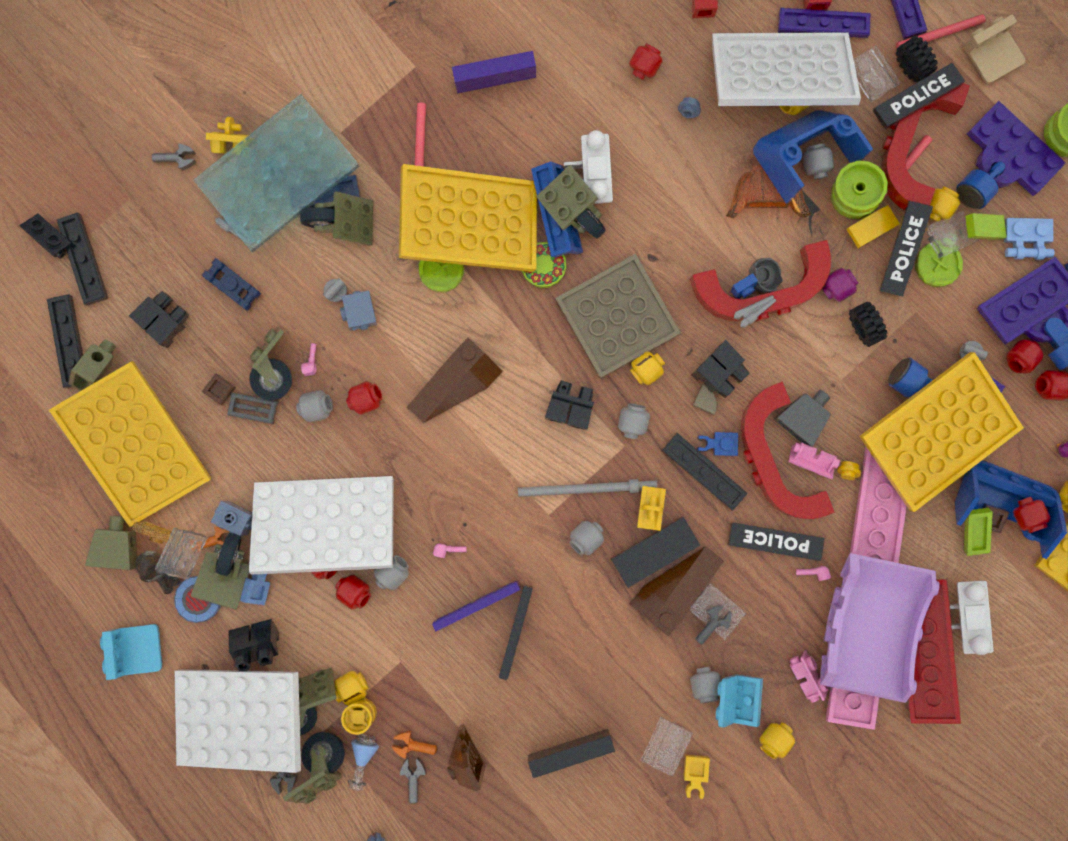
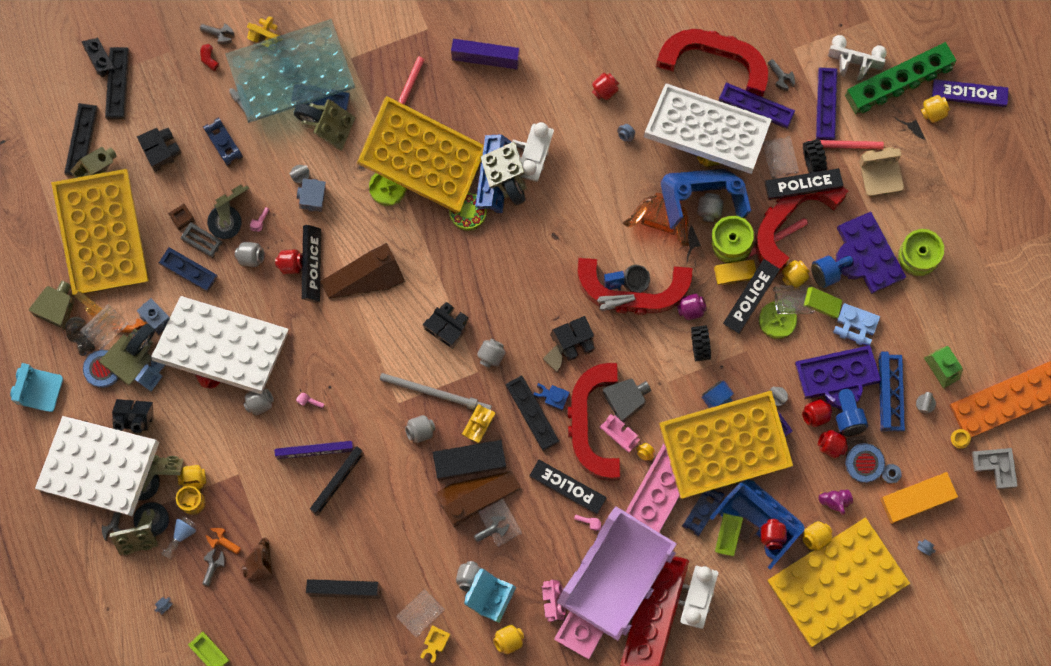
camera: 15 degrees right, 10 degrees down
red head [335,575,371,610] -> none
dark tan plate [555,254,681,379] -> none
yellow head [630,351,665,385] -> none
none -> dark blue plate [159,247,218,292]
none -> red arm [200,44,219,71]
none -> black tile [302,225,321,303]
none -> dark blue plate [682,490,725,537]

